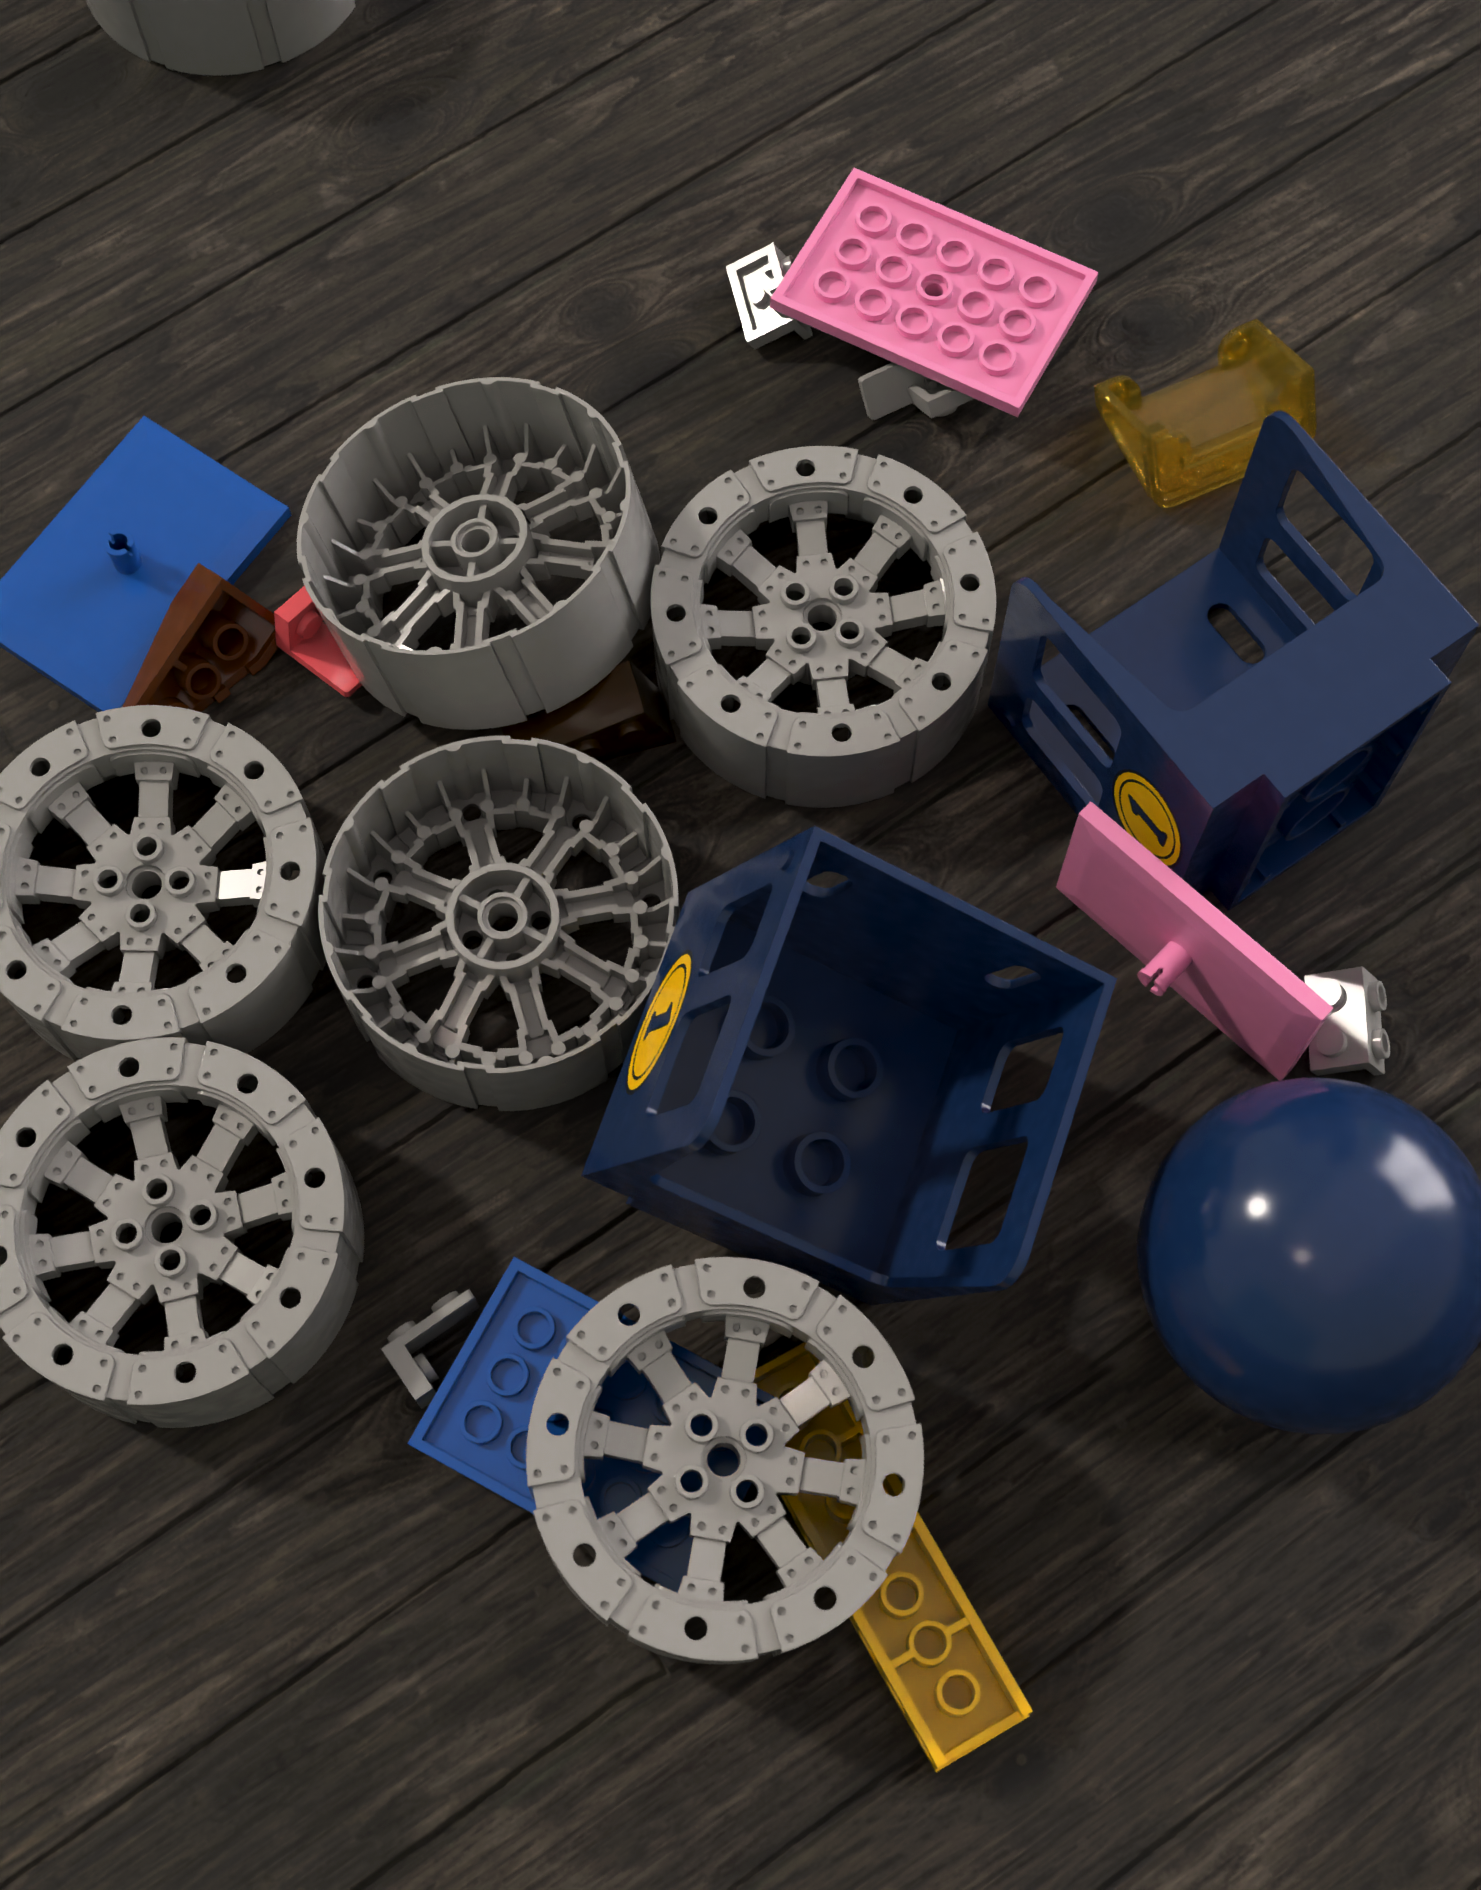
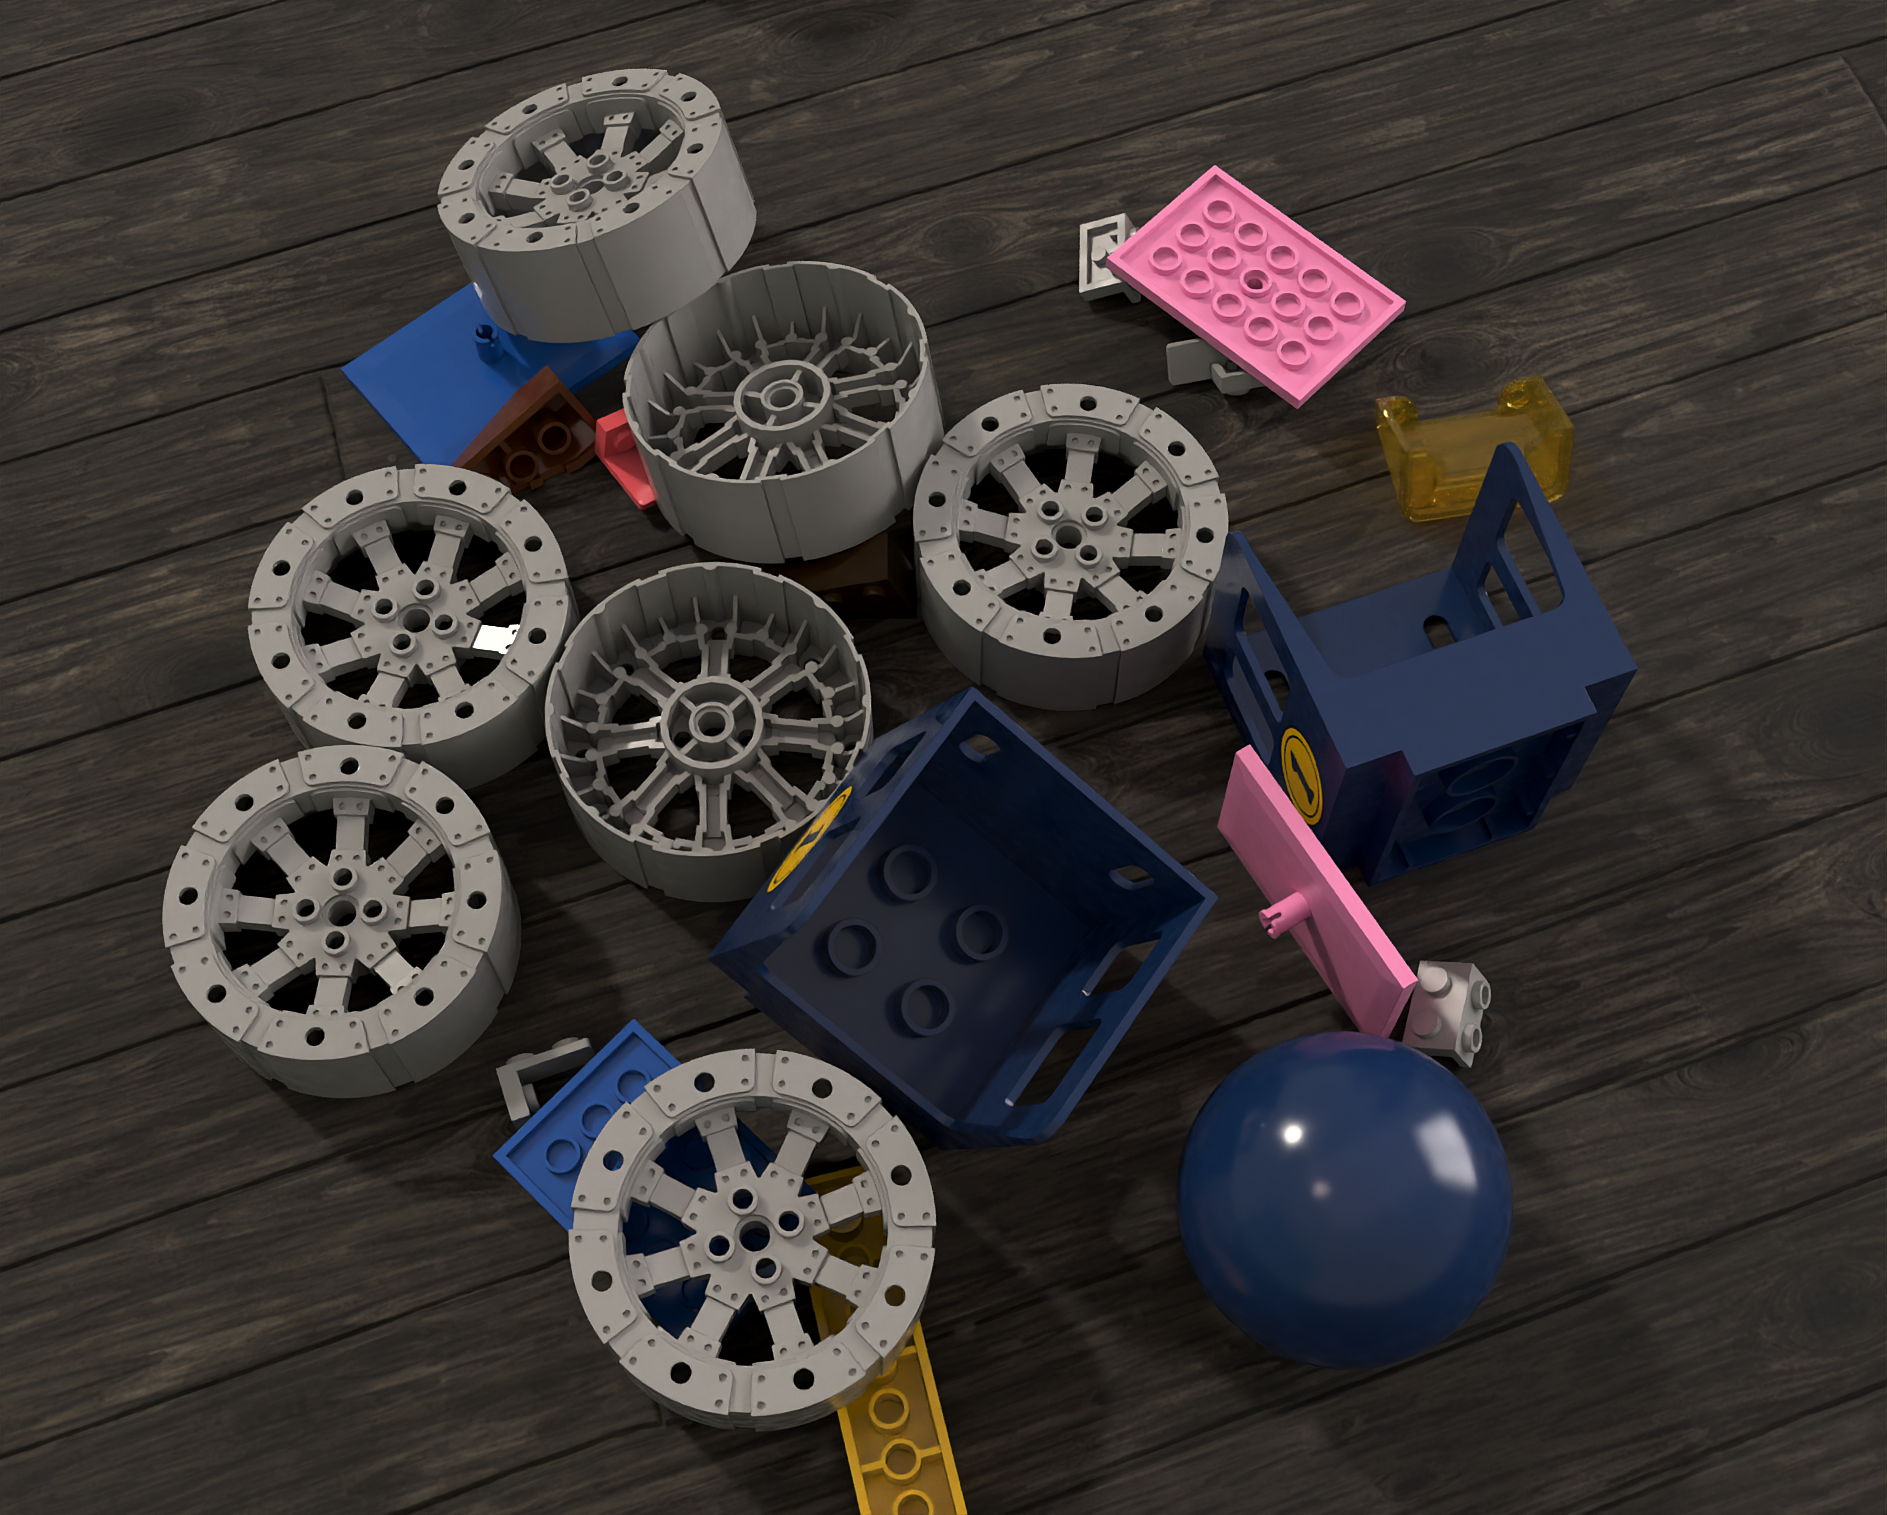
camera: 15 degrees right, 5 degrees down
none -> light grey wheel [437,69,757,343]

